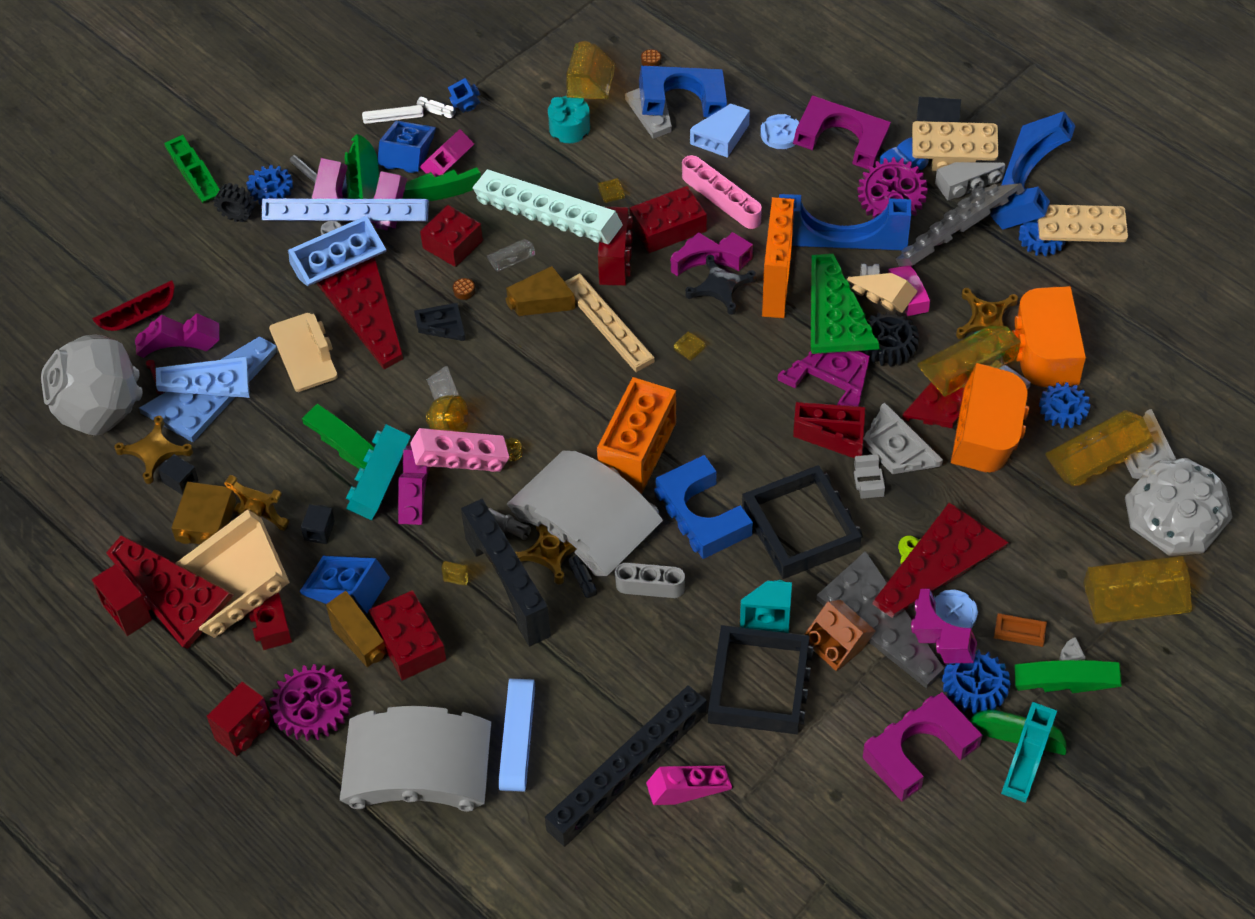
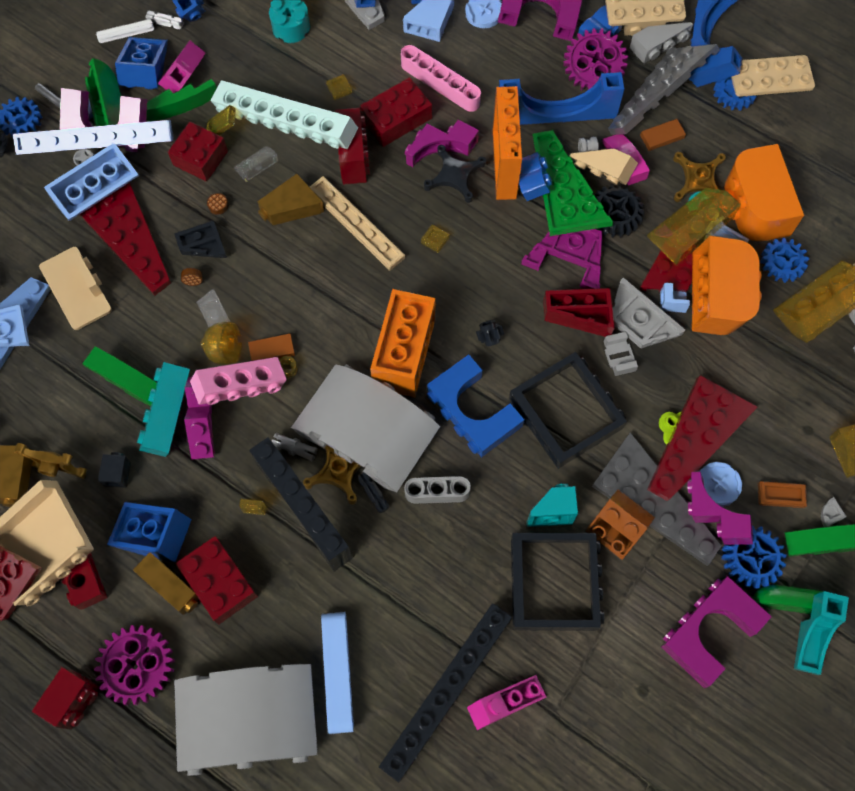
camera: 10 degrees left, 15 degrees up
none -> reddish brown tile [181,268,203,286]
none -> clear yellow tile [207,105,236,135]
none -> dark orange tile [248,334,295,361]
none -> black gear [476,320,504,346]
none -> blue brick [519,152,552,201]
none -> dark orange tile [640,119,686,151]
none -> light blue panel [660,283,690,313]

